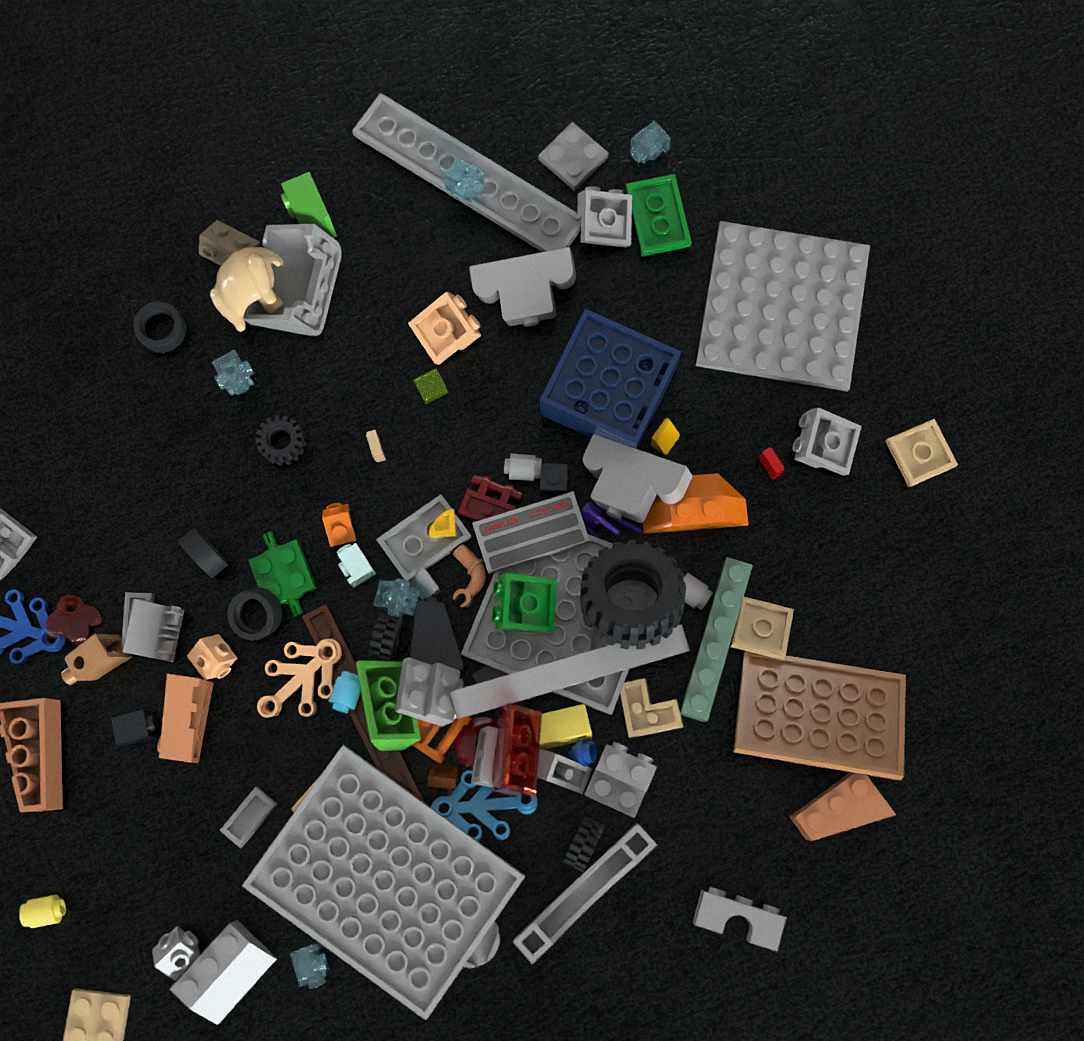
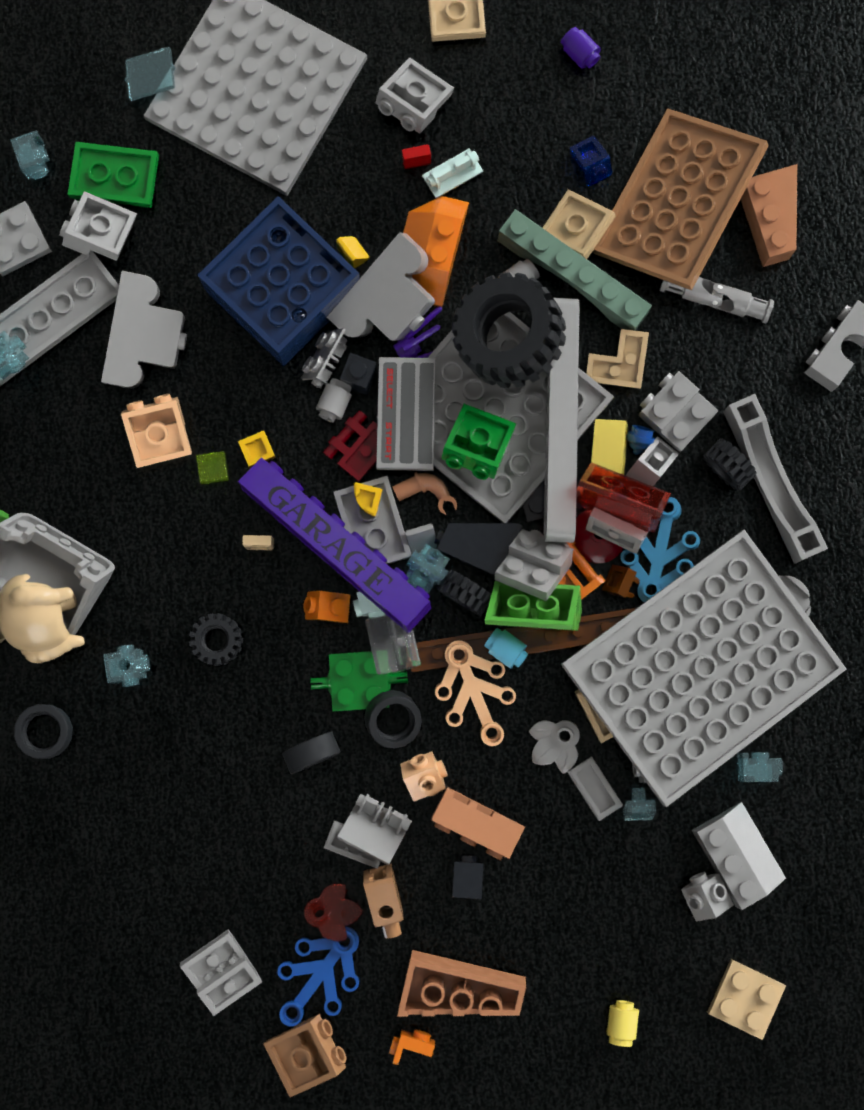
camera: 75 degrees left, 5 degrees up
none -> clear light blue piece [125,47,176,101]
none -> yellow plate [238,431,276,468]
none -> dark purple brick [238,457,431,634]
none -> light grey hinge [301,328,347,388]
none -> clear panel [365,616,421,675]
none -> light aqua hinge [422,149,483,198]
none -> light grey plate [529,720,580,773]
none -> dark purple brick [561,27,601,69]
none -> clear blue bracket [570,135,612,186]
none -> clear light blue tile [623,788,656,821]
none -> light grey piece [660,277,774,324]

